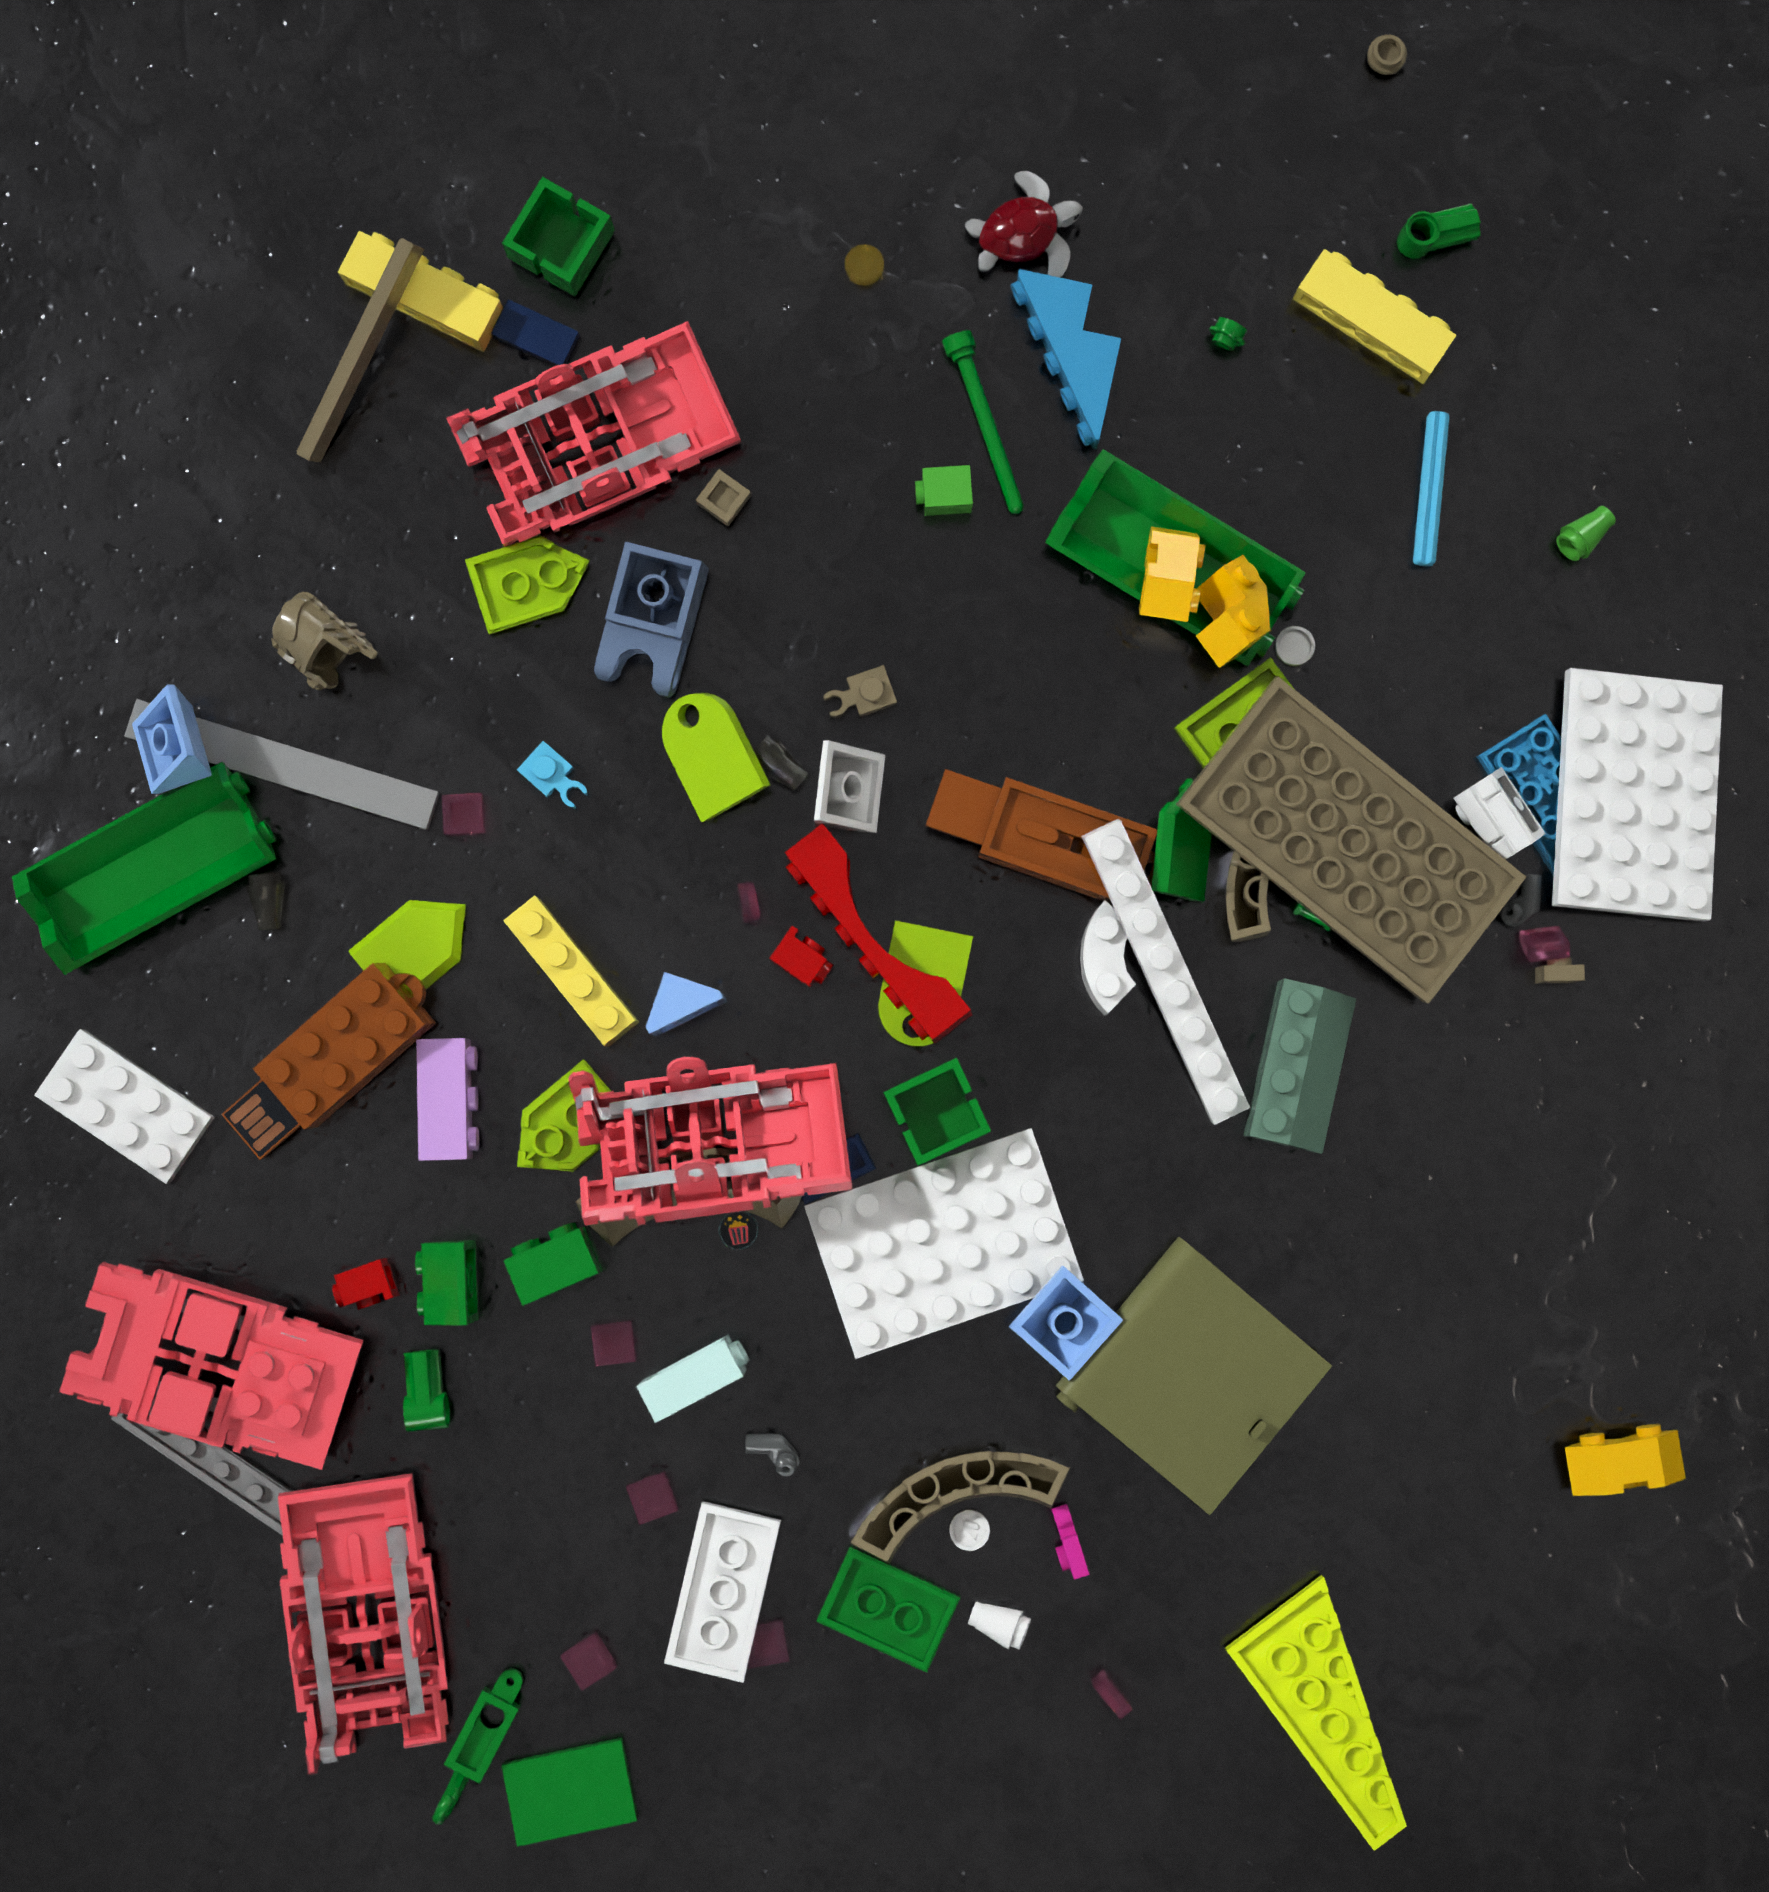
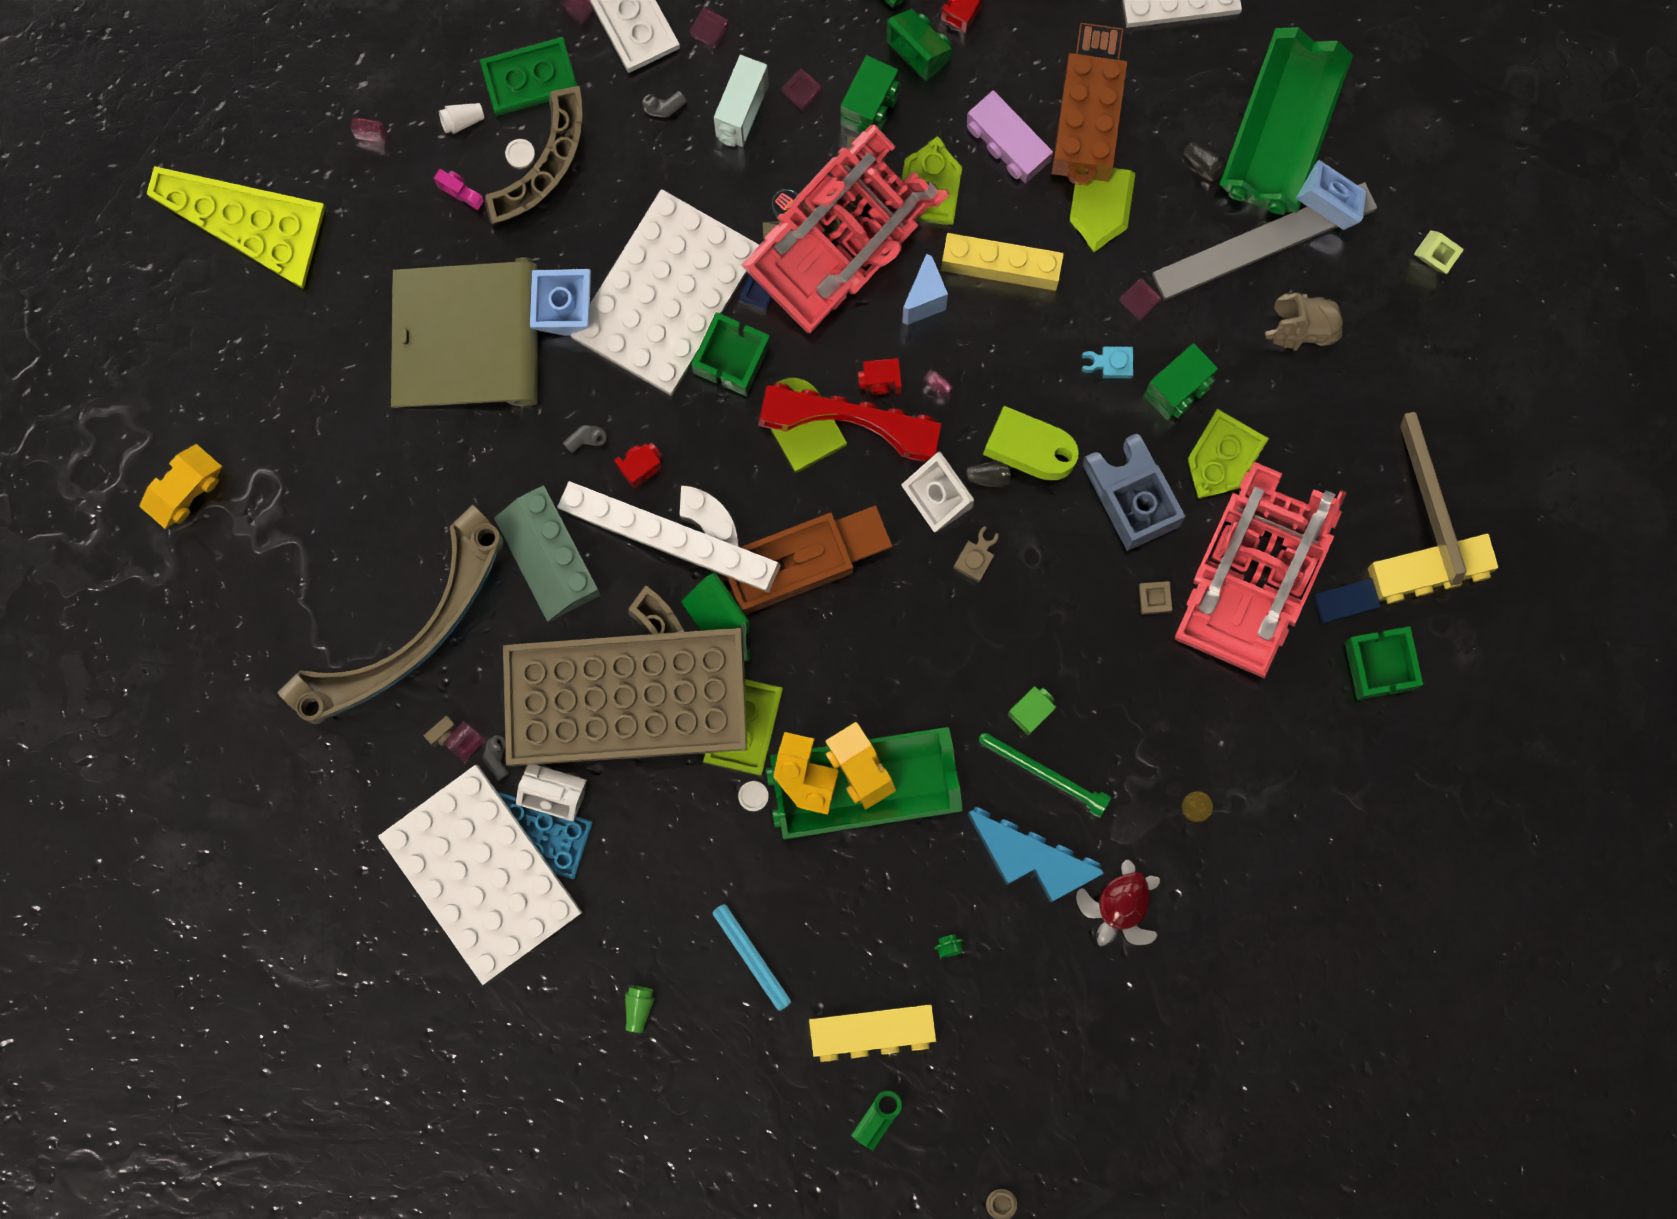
camera: 140 degrees right, 5 degrees down
none -> dark tan panel [277,505,503,724]
none -> dark grey arm [563,425,607,454]
none -> red brick [614,443,663,489]
none -> green piece [1144,343,1218,421]
none -> yellowish green brick [1413,230,1464,274]

